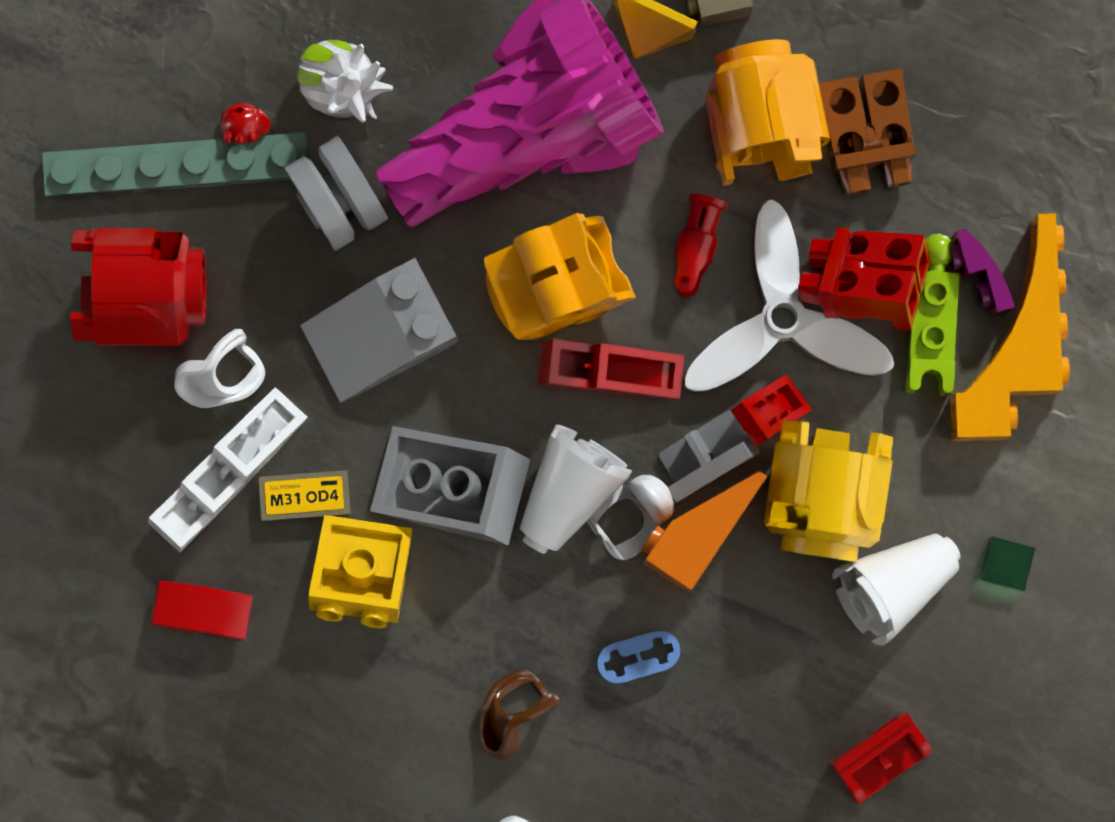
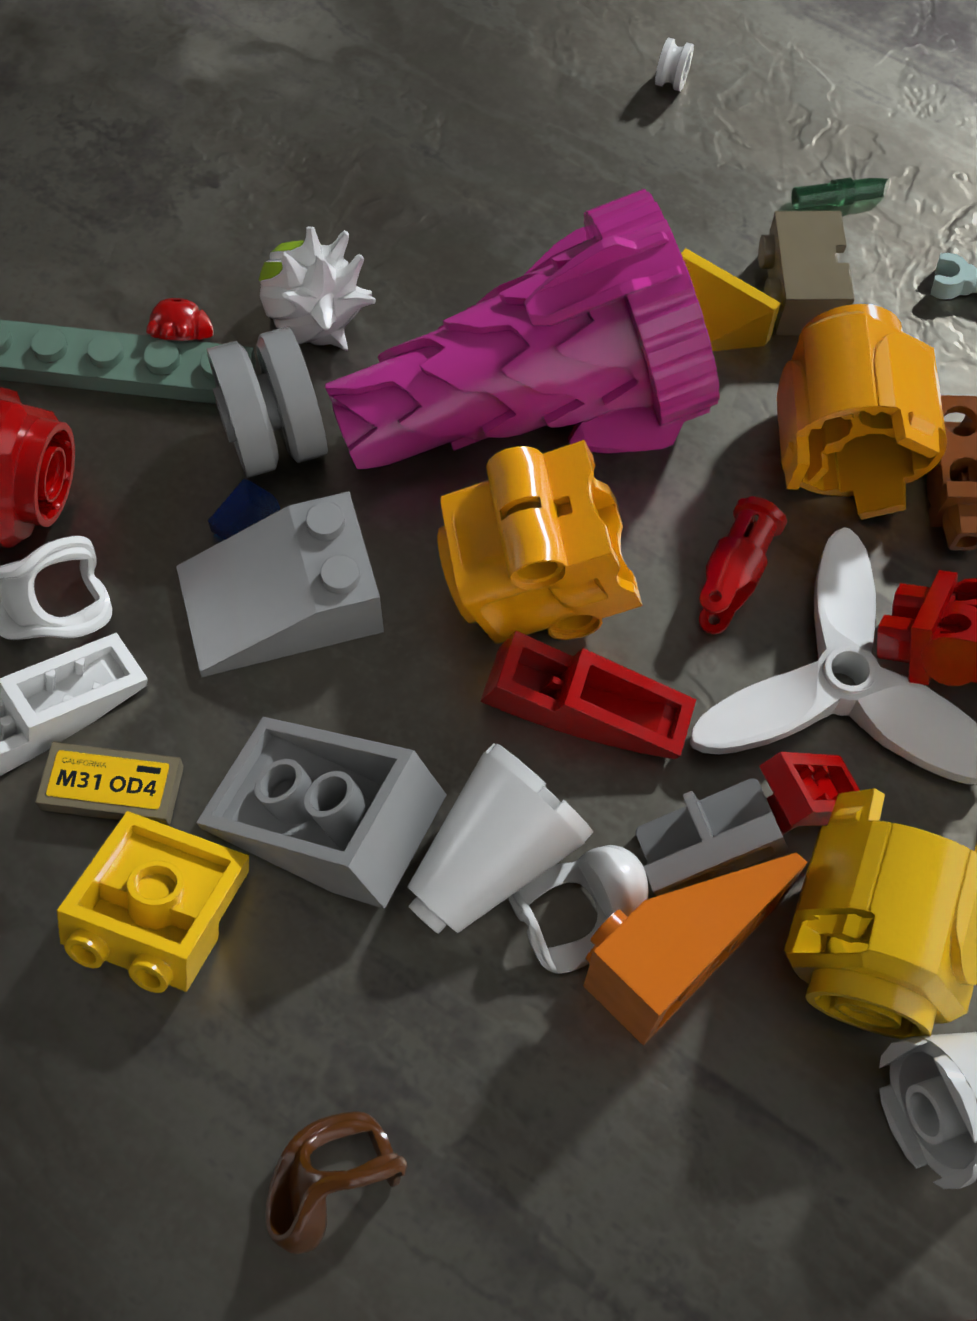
camera: 10 degrees right, 20 degrees down
medium blue beam [597,631,680,684] -> none
none -> clear blue tile [208,478,281,539]

